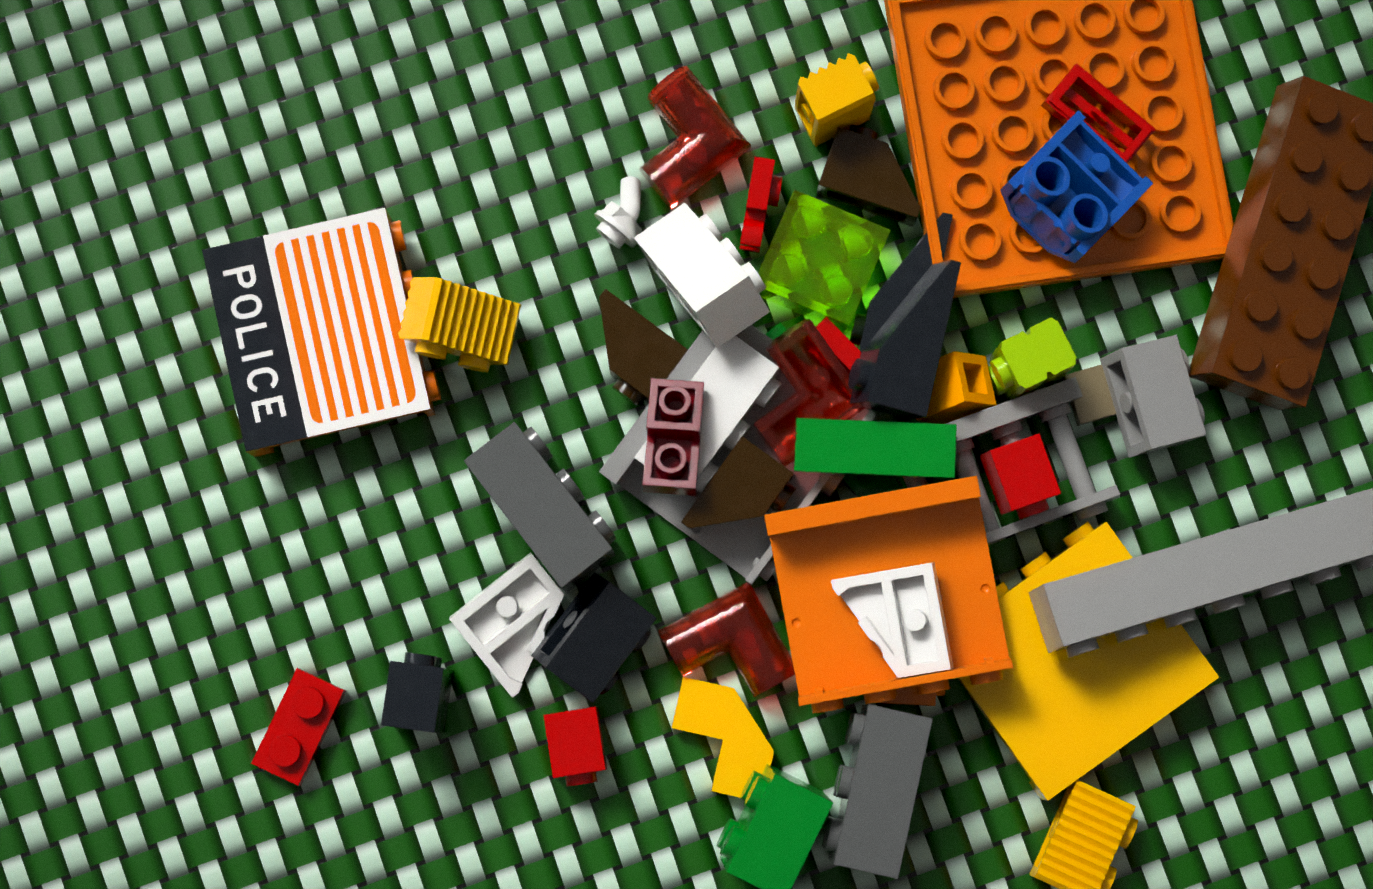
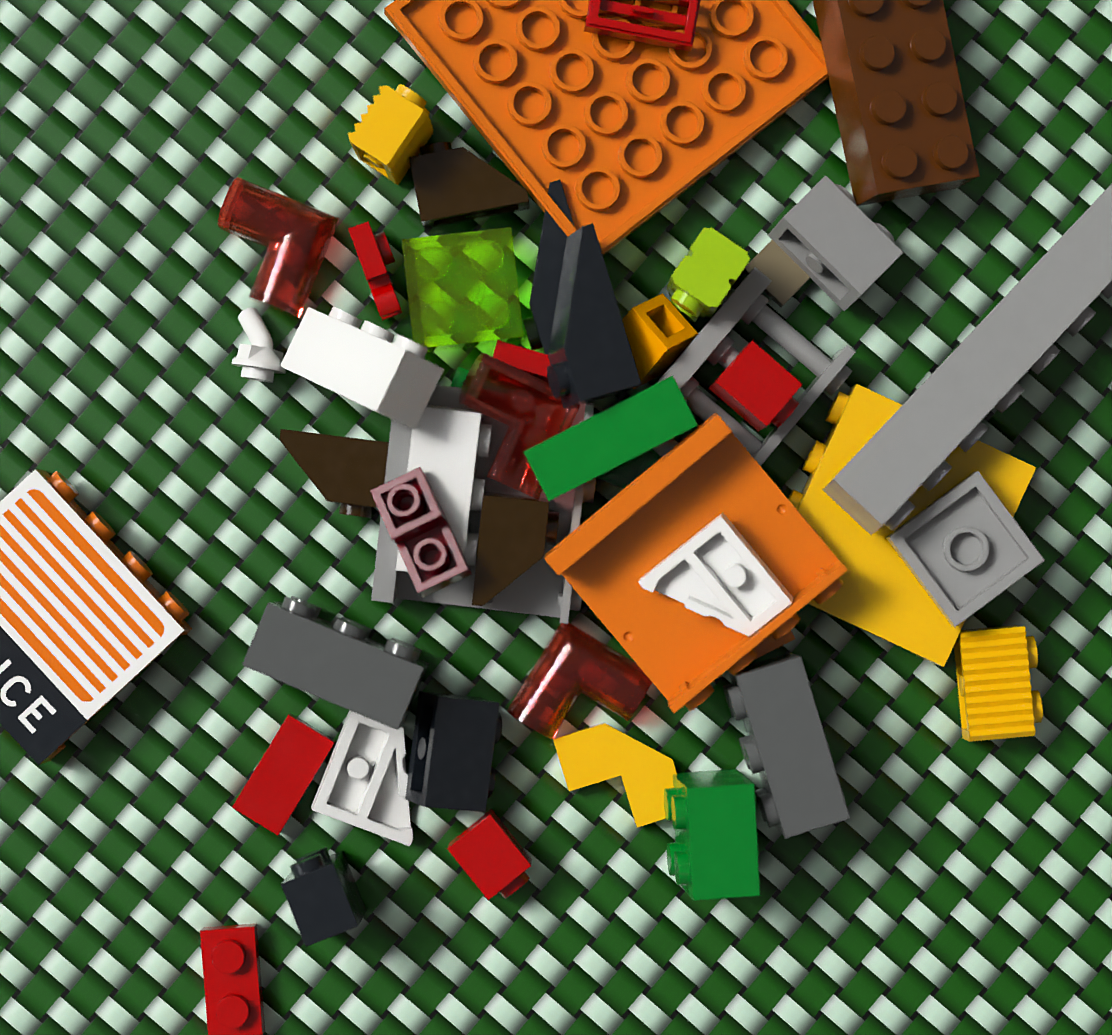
camera: 30 degrees left, 5 degrees up
yellow brick [398,277,521,372] -> none
blue slope [1000,110,1153,263] -> none
none -> red tile [232,713,336,835]
none -> light grey plate [886,471,1045,627]

